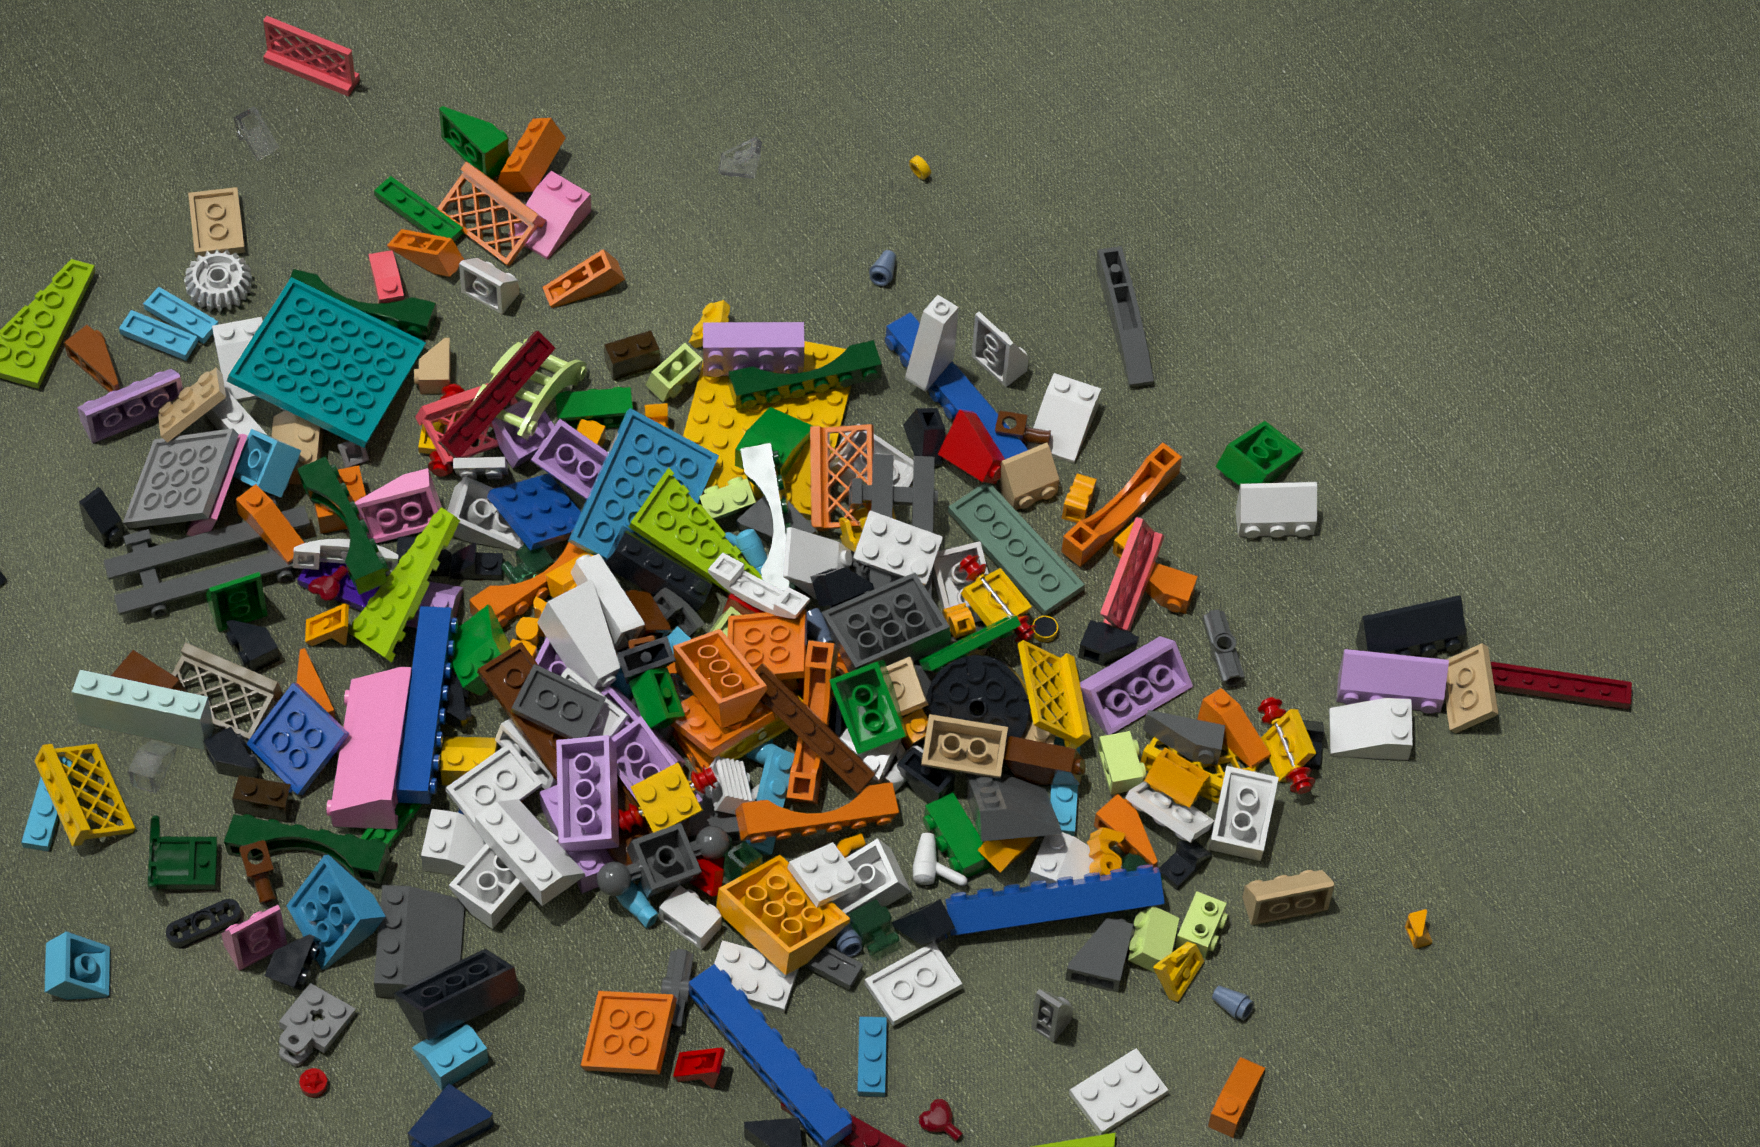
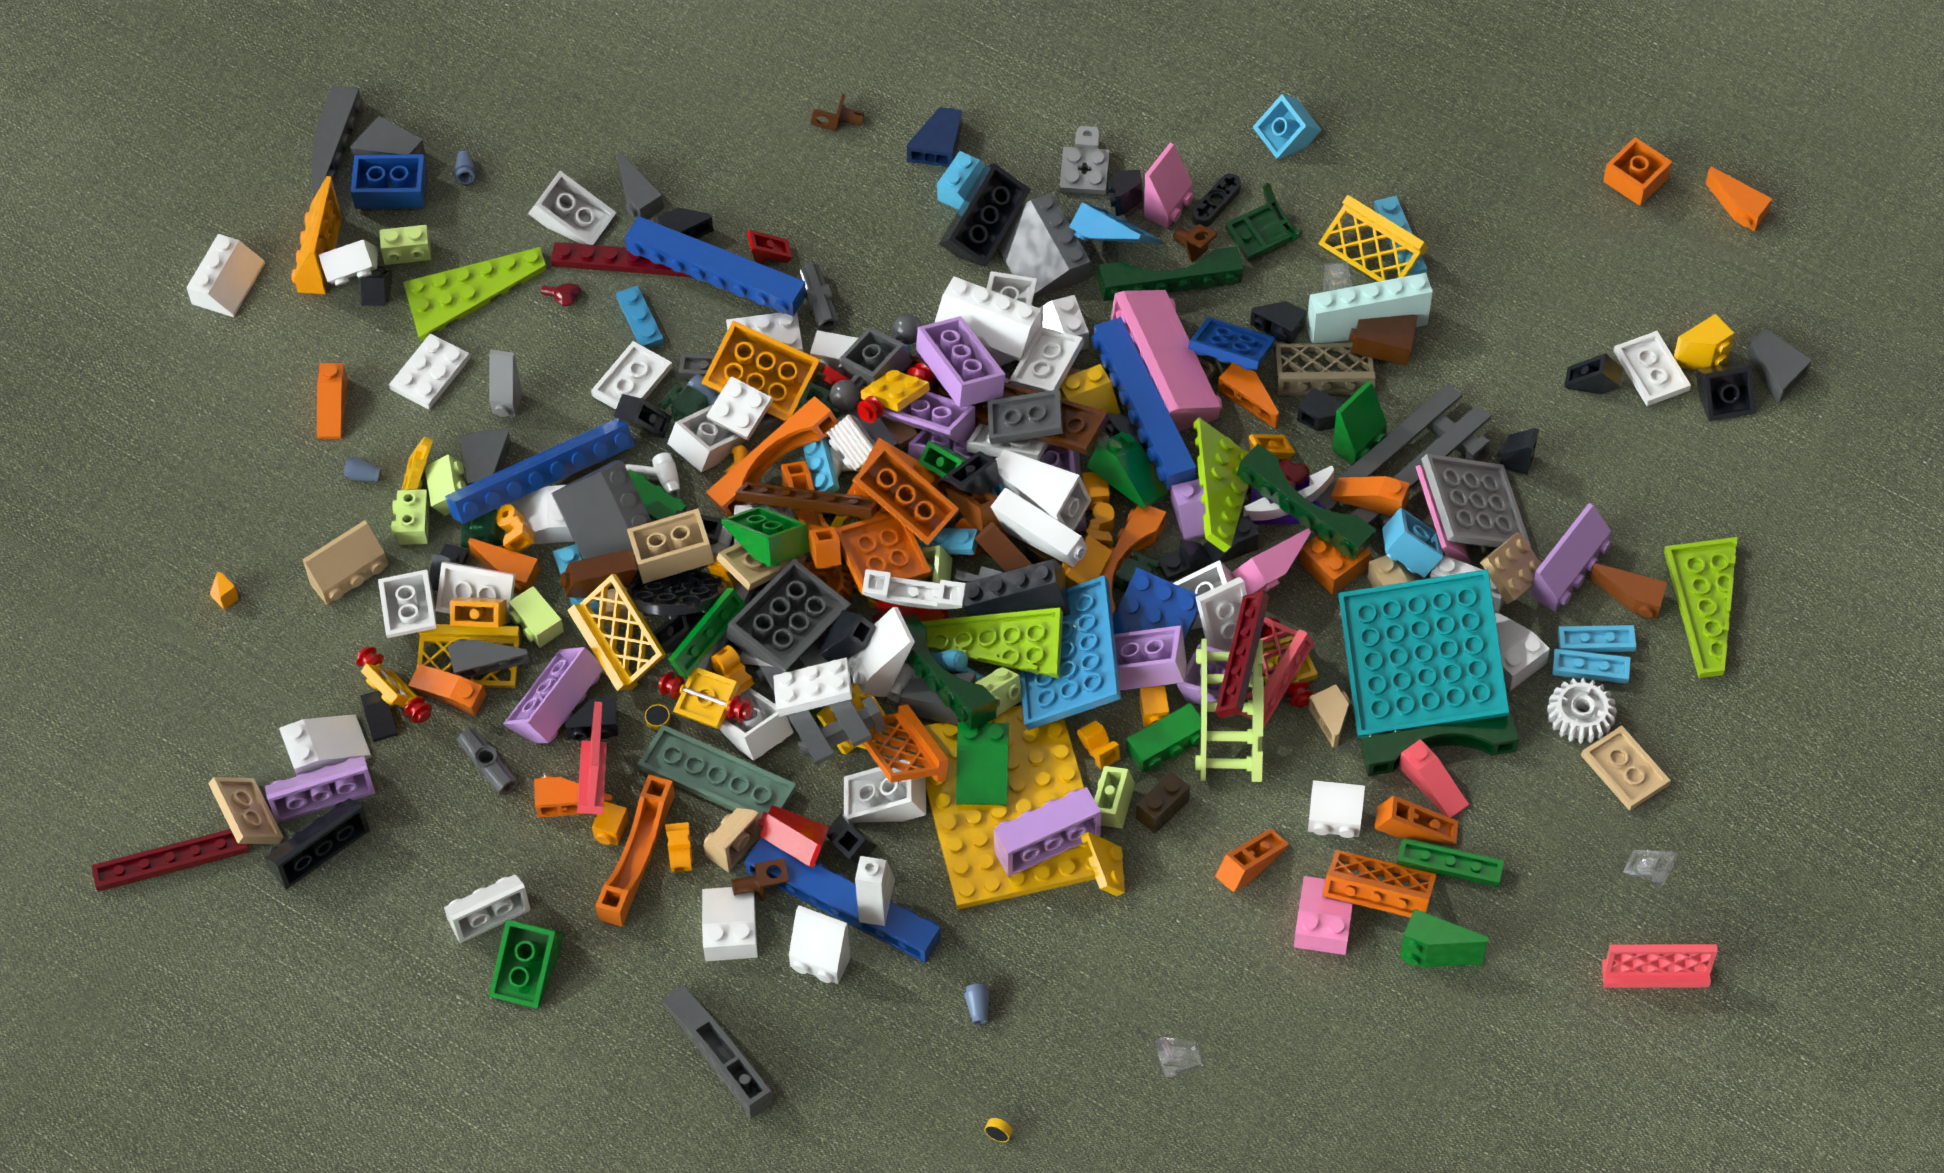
camera: 160 degrees right, 0 degrees up
dark brown brick [232,775,294,822] -> none
red tile [299,1068,328,1097] -> none
orange slope [497,118,566,192] -> none
orange plate [580,991,677,1075] -> none
dark green arch [728,340,882,410] -> none

